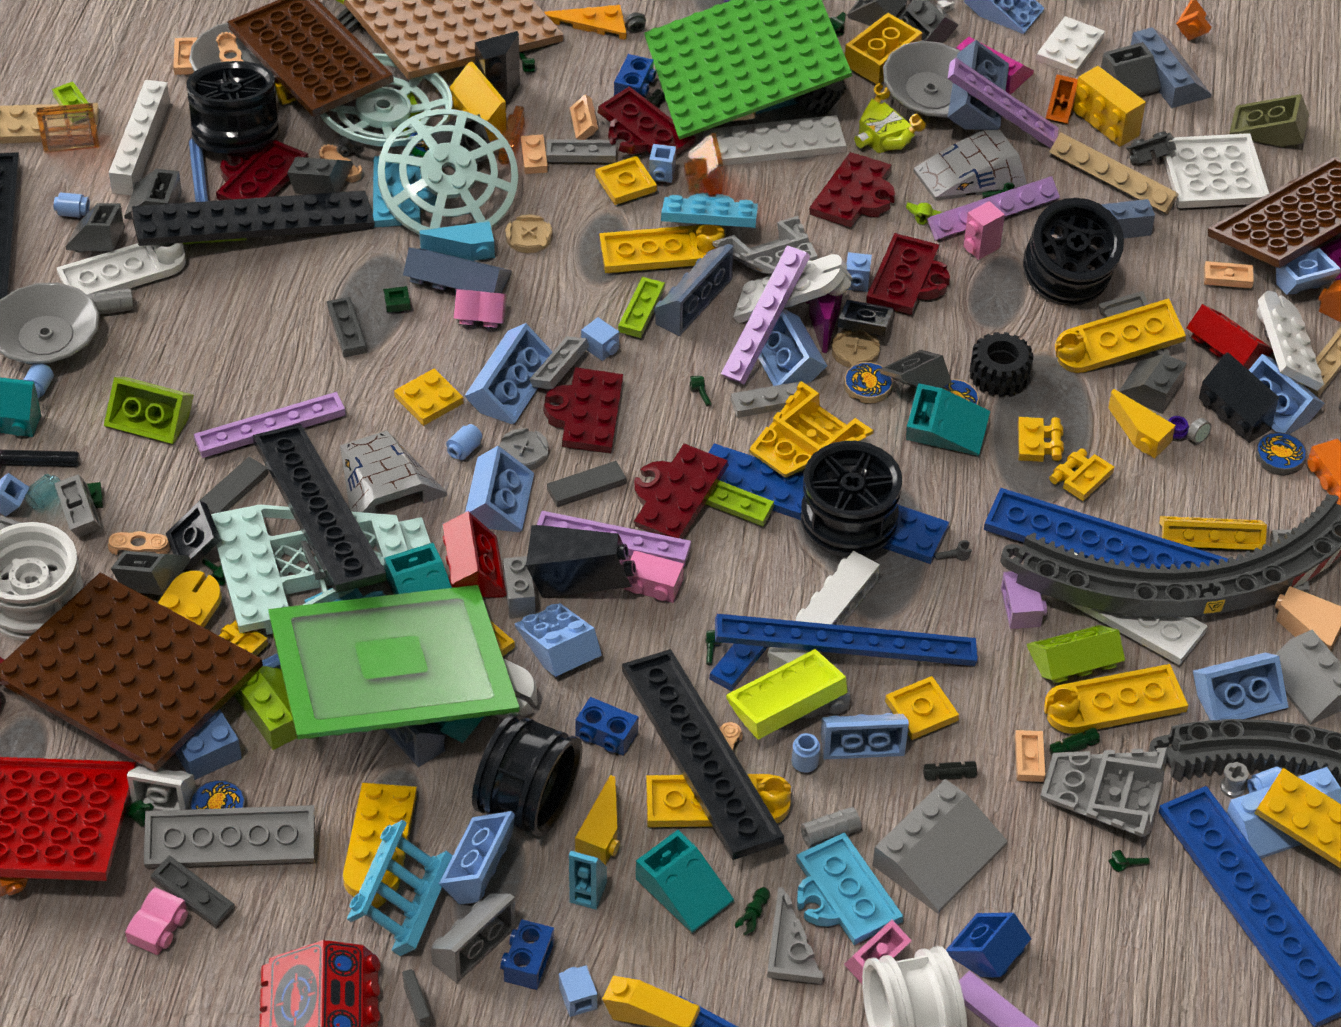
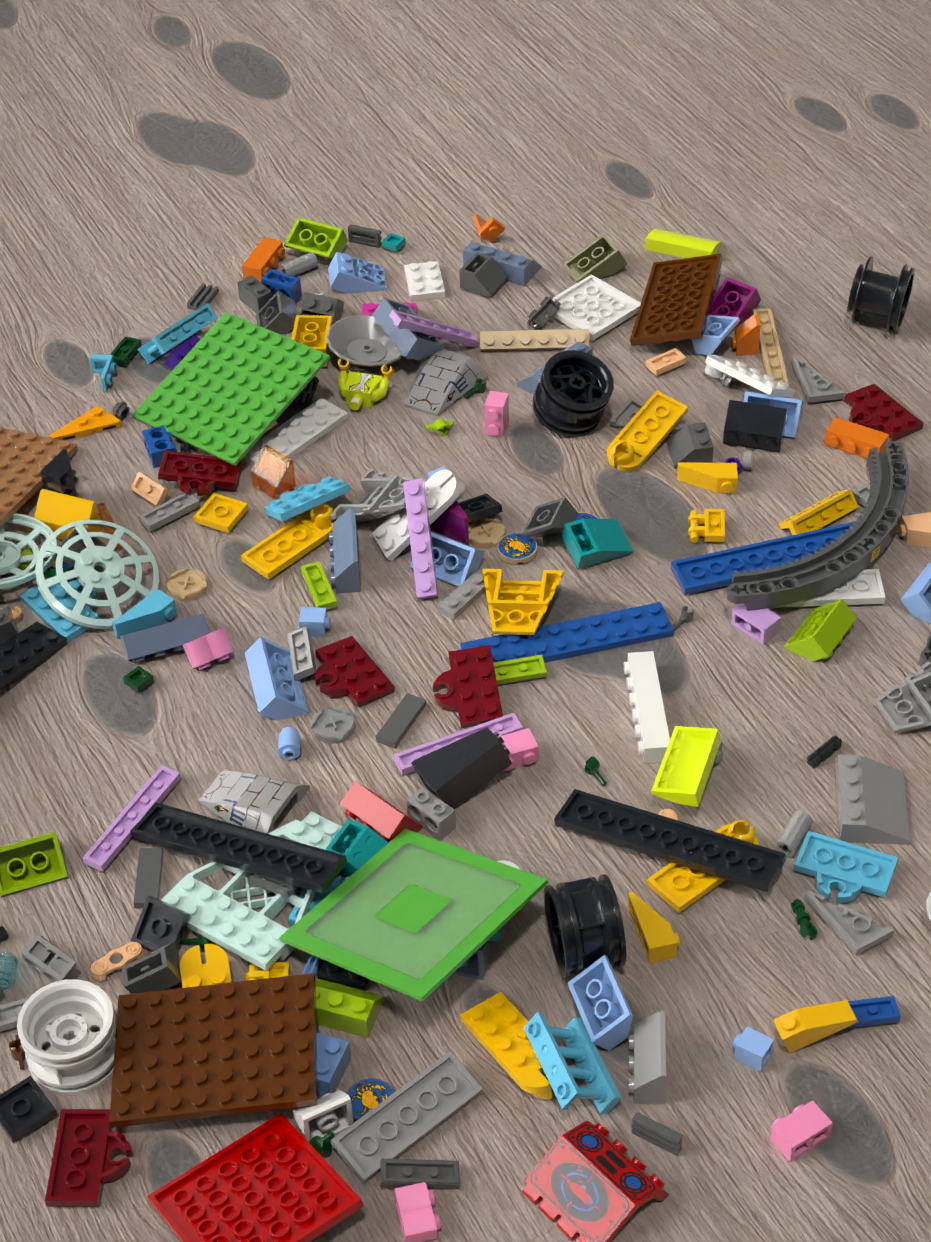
camera: 35 degrees left, 5 degrees down
dark grey tile [326,297,367,358] -> none
yellow plate [394,368,464,426] -> none
light blue slope [465,446,534,532] -> none
blue brick [500,919,555,990] -> none
light blue slope [514,603,602,677] -> none
light nougat plate [520,134,548,174] -> none
medium azure slope [569,851,607,910] -> none
blue brick [575,697,639,756] -> none
teal slope [636,830,734,933] -> none
light blue brick [649,144,676,183] -> none
dark green hand [690,375,712,407] -> none
blue plate [709,644,768,691] -> none
blue plate [715,613,978,666] -> none
light blue brick [792,733,820,773] -> none
black wheel [801,441,902,557] -> none
dark red plate [809,152,895,228] -> none
light blue slope [820,713,909,760] -> none
bright pink brick [844,920,912,985] -> none
dark red plate [866,233,950,315] -> none
yellow plate [885,676,959,740] -> none
lavender plate [927,176,1060,241] -> none
black tyre [970,332,1034,397] -> none
light nougat plate [1015,730,1045,782] -> none
yellow plate [1018,417,1064,462] -> none
yellow plate [1044,664,1188,734] -> none
orange slope [1046,74,1078,124] -> none
dark green axle [1049,728,1100,755] -> none
yellow brick [1073,66,1146,147] -> none
red slope [1186,304,1273,370] -> none
tile [1255,432,1307,475] -> none

